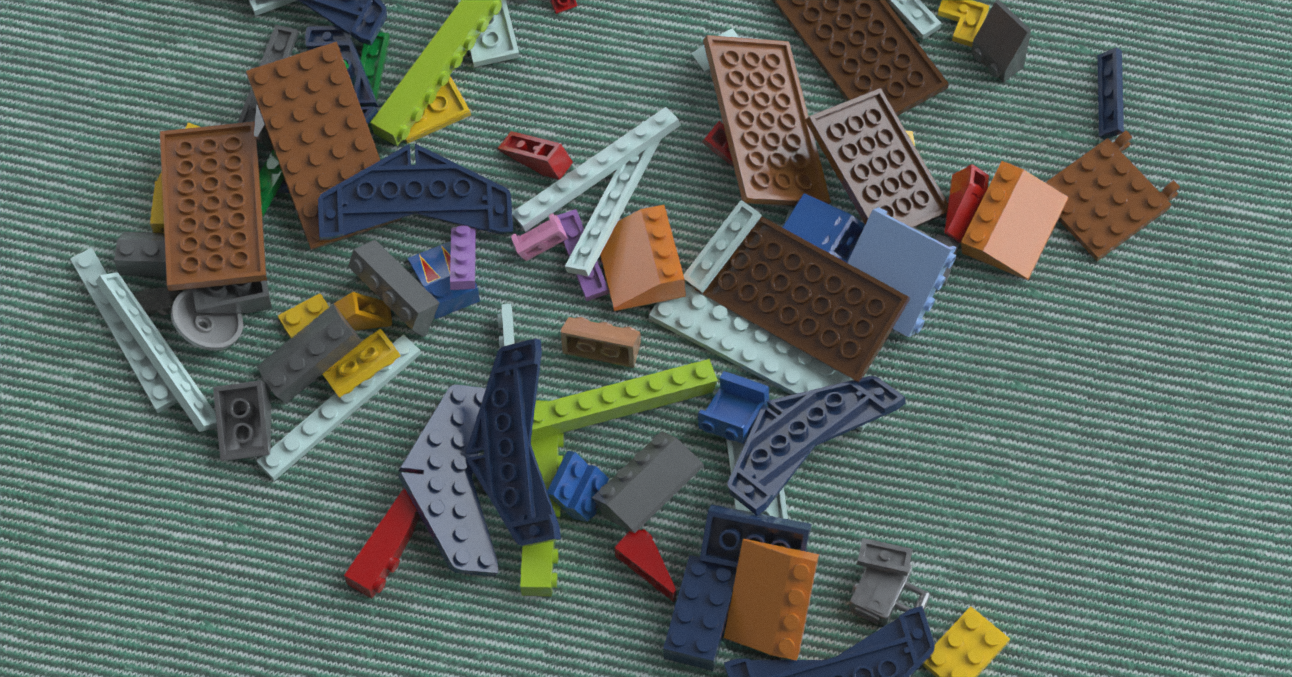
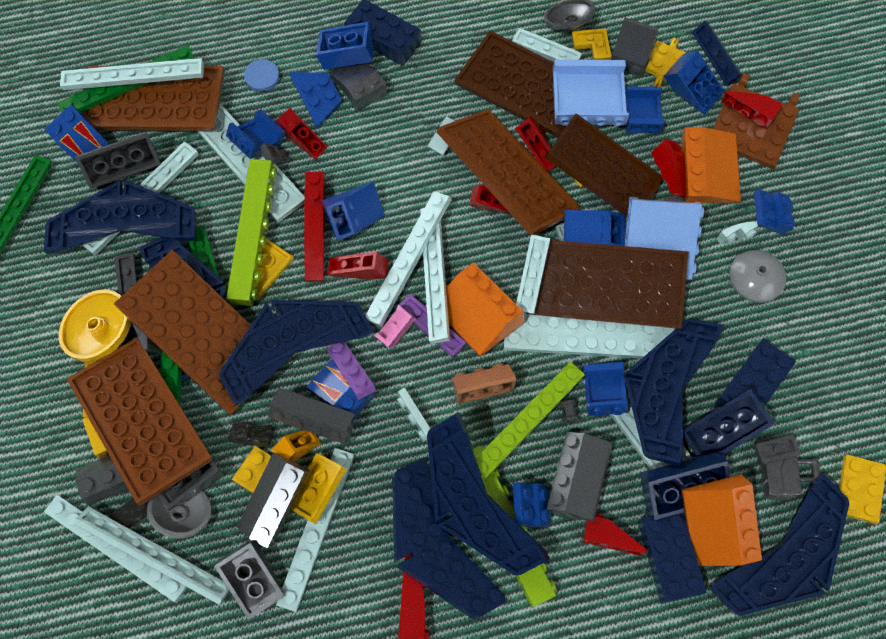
camera: 30 degrees left, 5 degrees up
none -> yellow dish [59,290,131,362]
none -> clear smoke slope [228,422,275,446]
none -> red slope [304,171,326,282]
none -> blue slope [321,181,385,240]
none -> red slope [515,116,556,172]
none -> light blue panel [553,60,629,126]
none -> dark grey bush [559,400,580,424]
none -> blue panel [625,86,664,133]
none -> yellow plate [644,38,686,87]
none -> blue slope [663,50,725,115]
none -> dark blue brick [683,388,777,457]
none -> dark blue brick [714,338,797,407]
none -> light aqua slope [717,222,758,245]
none -> red slope [721,90,783,129]
none -> light grey dish [729,250,786,303]
none -> blue plate [754,189,795,235]

